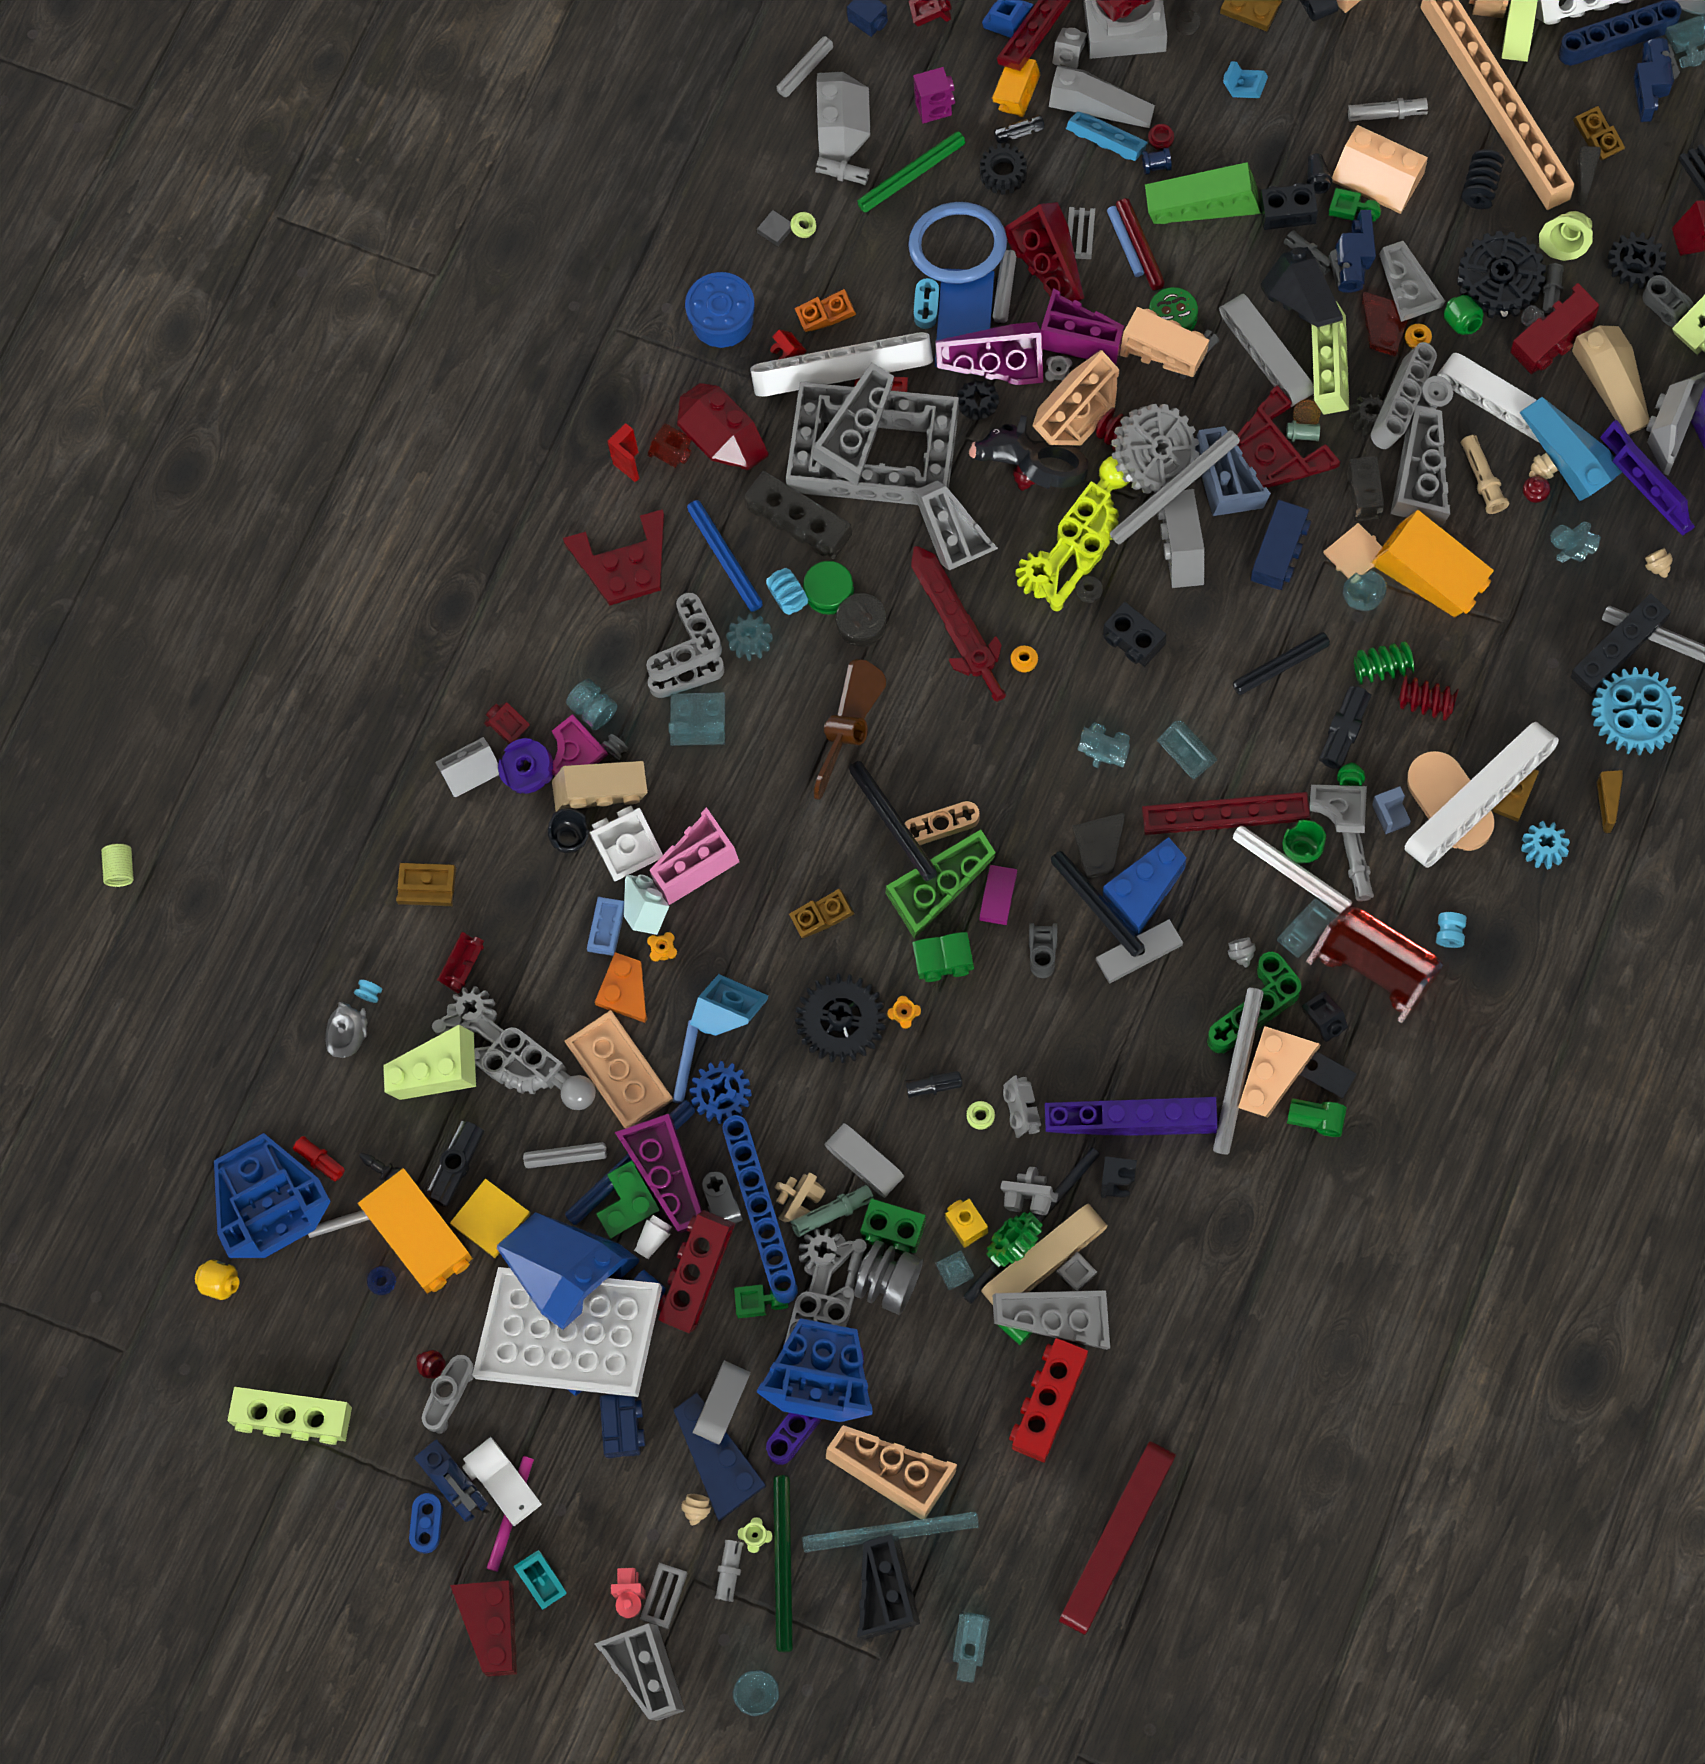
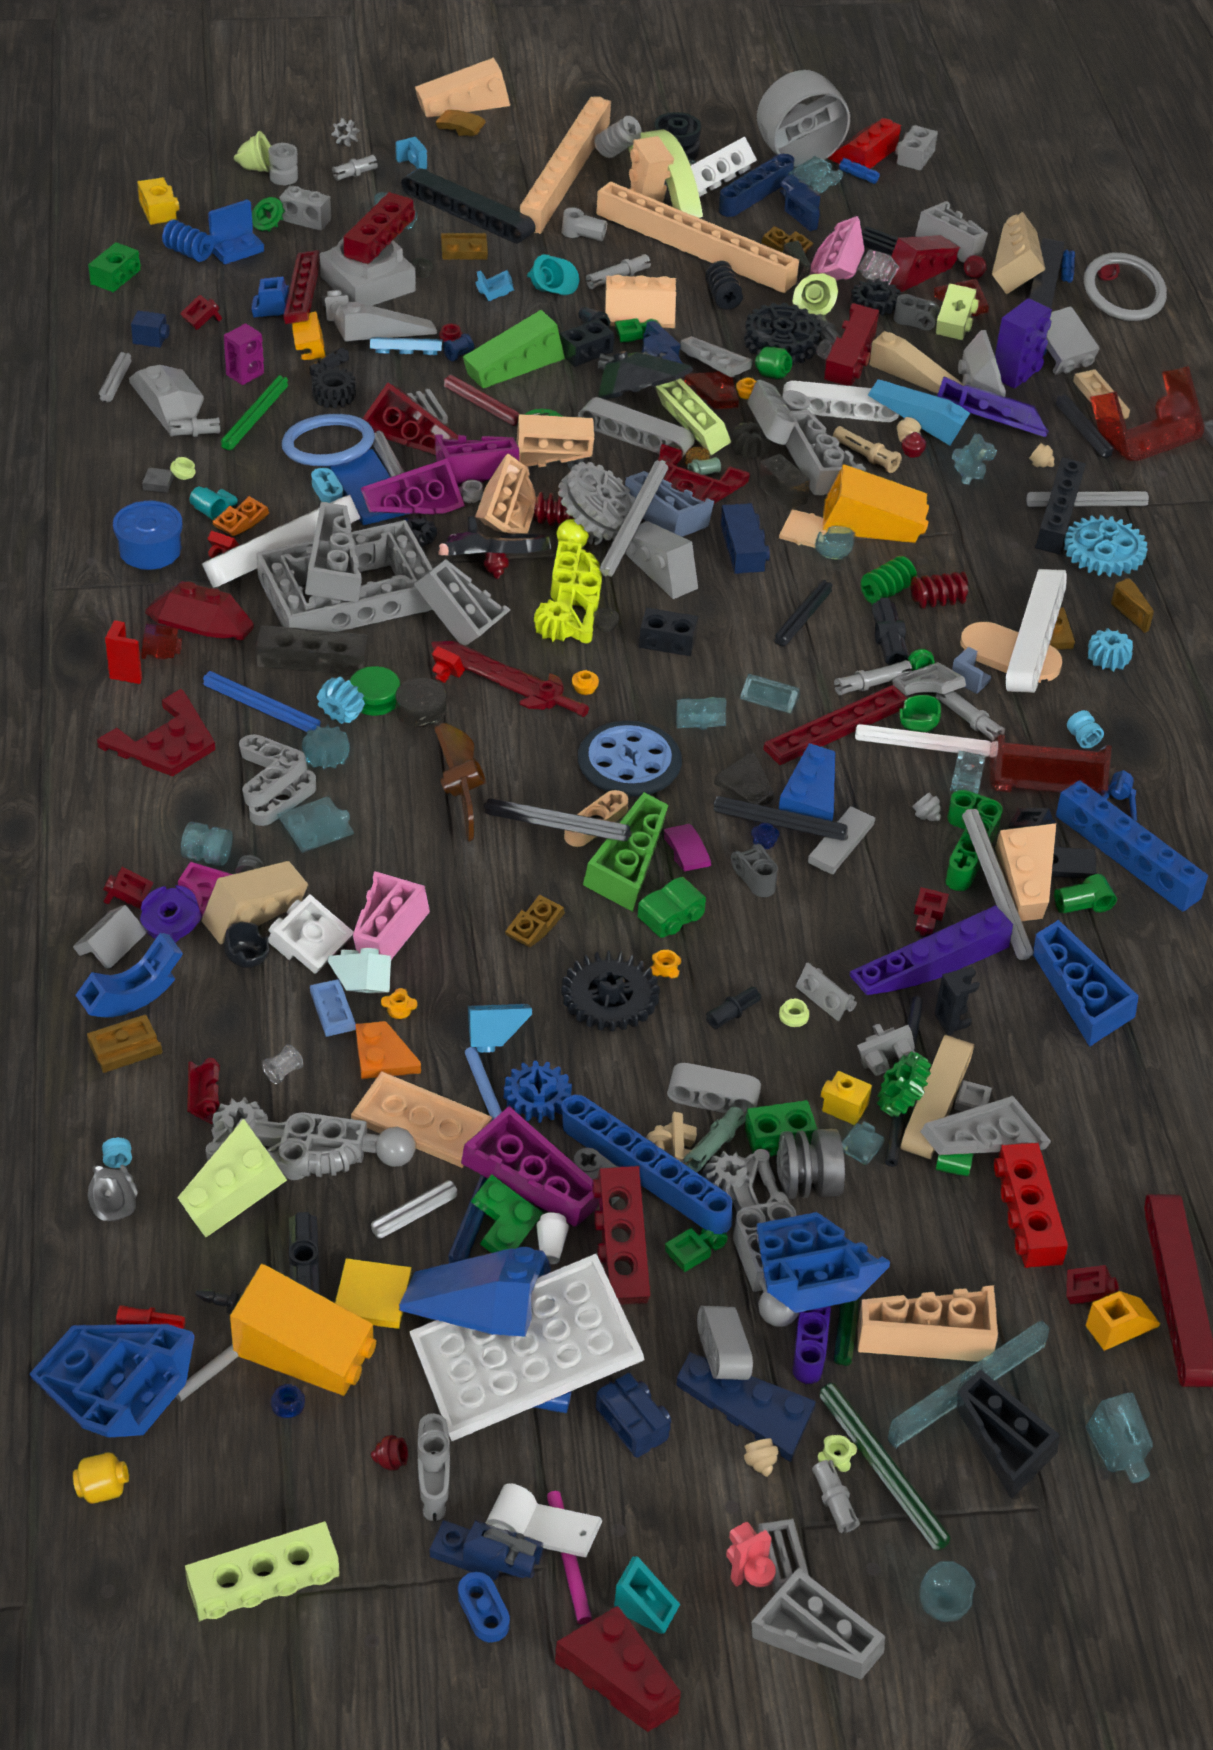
camera: 40 degrees left, 25 degrees down
medium blue bar [1107,206,1145,277] -> none
none -> blue arch [75,933,183,1017]
none -> teal piece [189,486,238,520]
none -> clear bush [262,1044,303,1084]
none -> red tile [432,646,465,683]
none -> teal piece [527,255,579,295]
none -> light grey piece [561,207,608,241]
none -> wedge [578,720,682,797]
none -> clear blue plate [751,823,779,849]
none -> bright pink wedge [807,216,865,281]
none -> light grey pin [834,660,912,695]
none -> dark green axle [834,1297,860,1366]
none -> clear brick [858,250,899,285]
none -> dark red plate [914,887,949,937]
none -> blue wedge [1033,920,1139,1047]
none -> blue brick [1055,780,1208,912]
none -> dark red bracket [1066,1265,1119,1304]
none -> light orange slope [1085,1291,1160,1351]
none -> blue plant [1102,770,1137,821]

